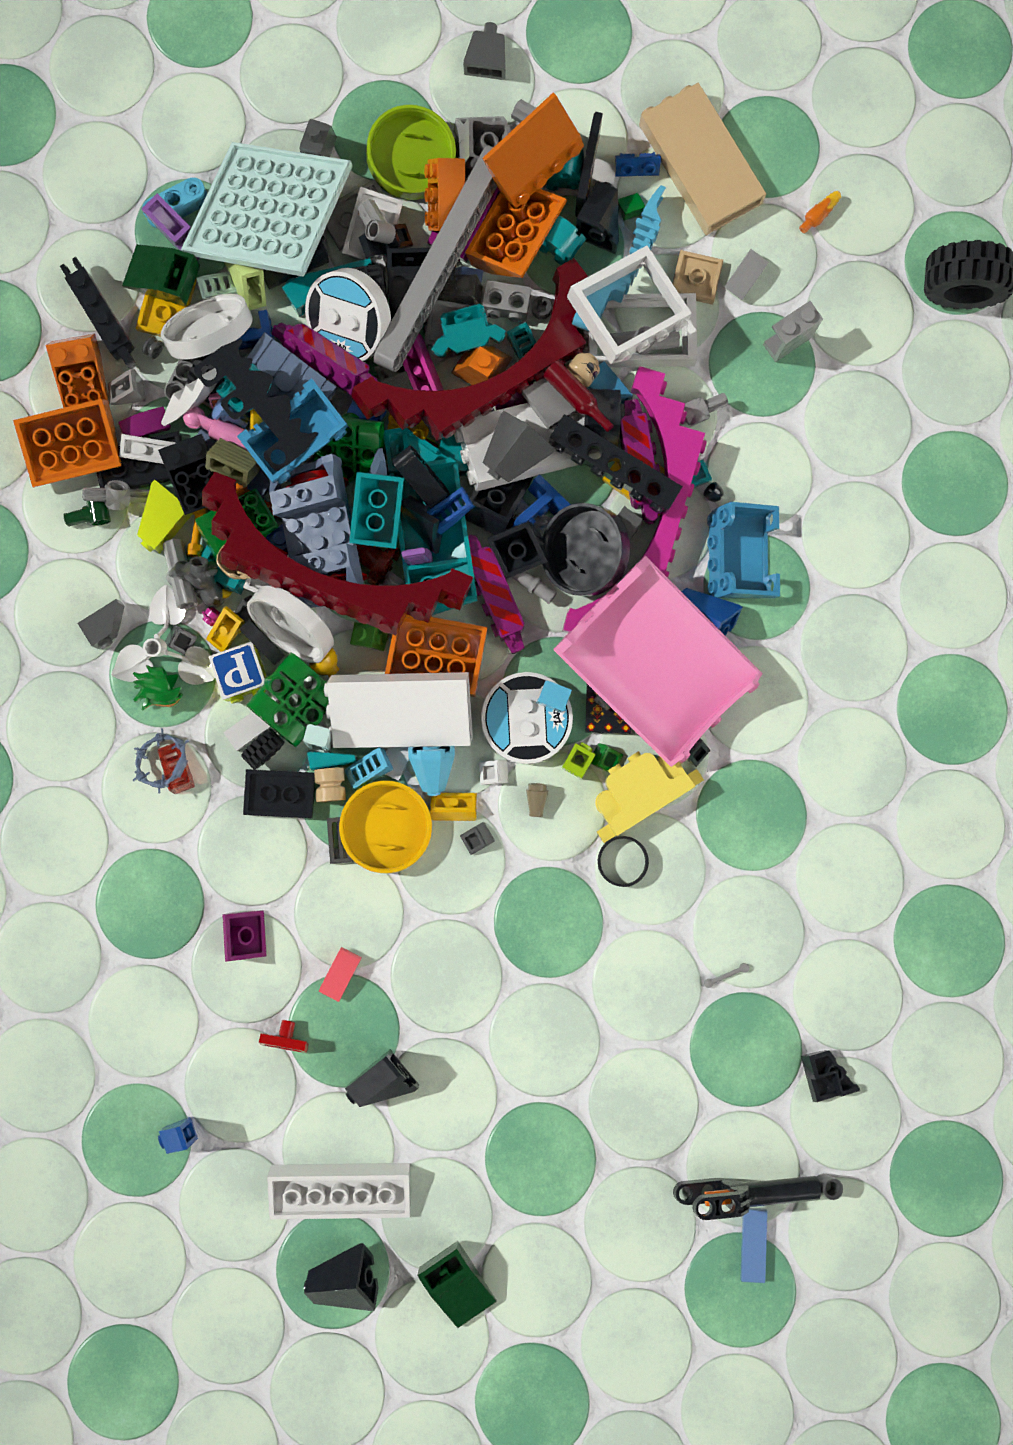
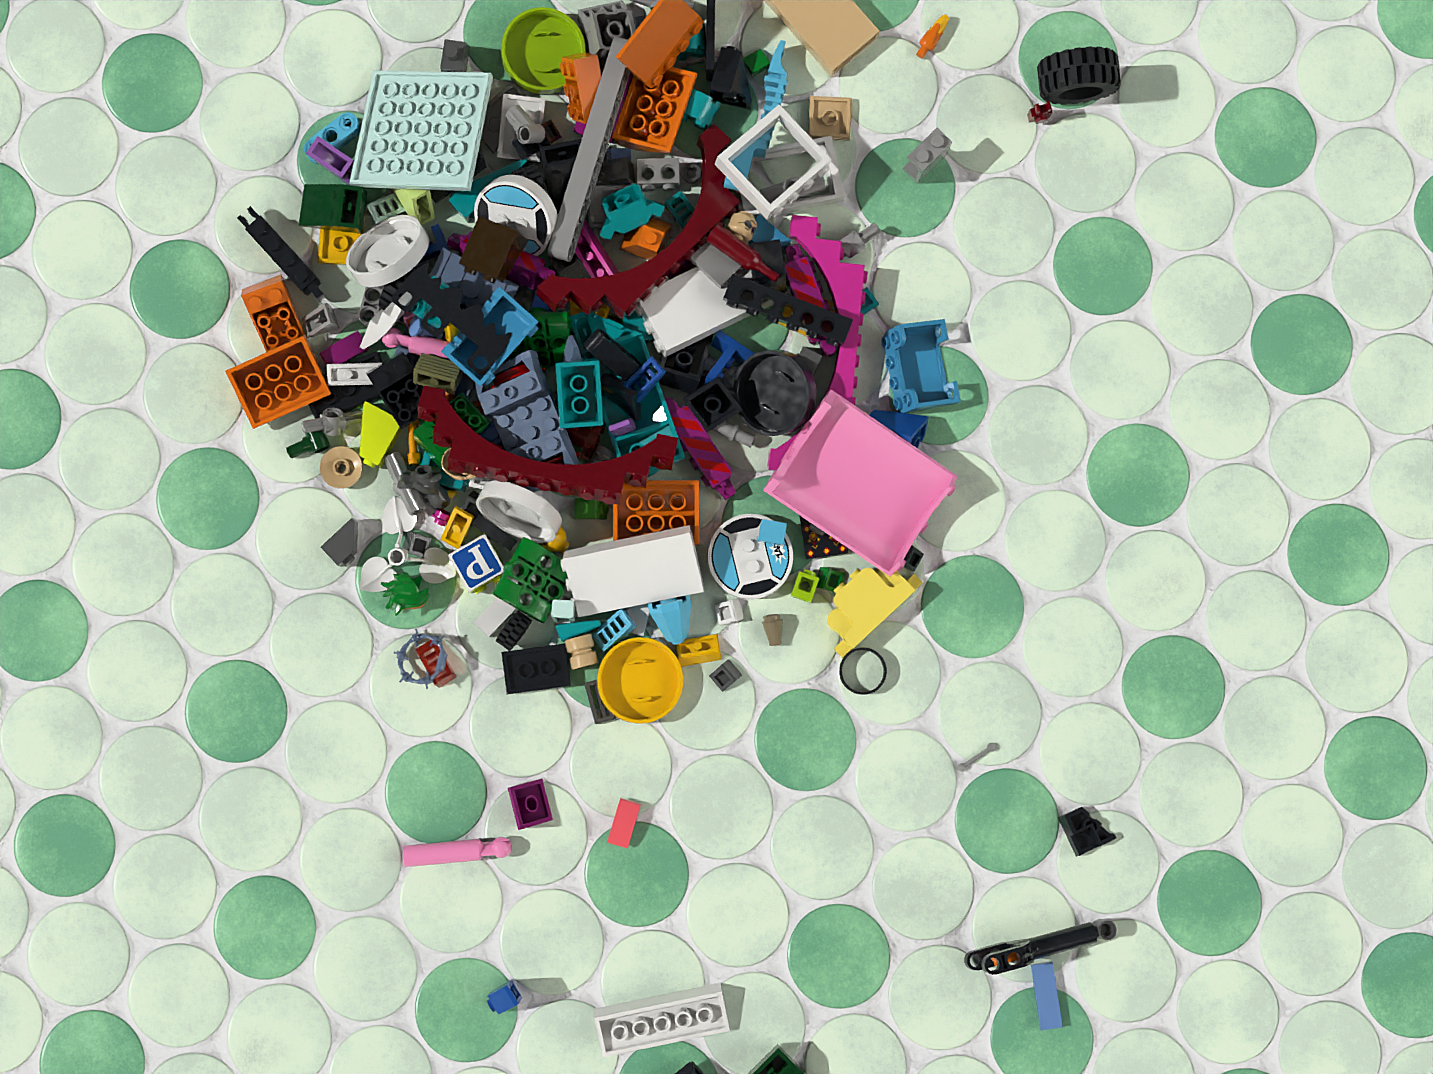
camera: 15 degrees left, 0 degrees up
dark grey bush [142,336,164,359] -> none
red tile [259,1020,309,1054] -> none
black slope [345,1049,419,1107] -> none
dark grey slope [482,411,556,482] -> none
white slope [591,158,616,186] -> none
blue hinge [615,152,661,177] -> none
black hinge [703,482,724,502] -> none
light grey slope [724,249,769,300] -> none
none -> tan dish [320,446,363,489]
none -> bright pink piece [403,837,512,867]
none -> dark brown slope [459,216,528,284]
none -> dark red plate [1027,101,1053,124]

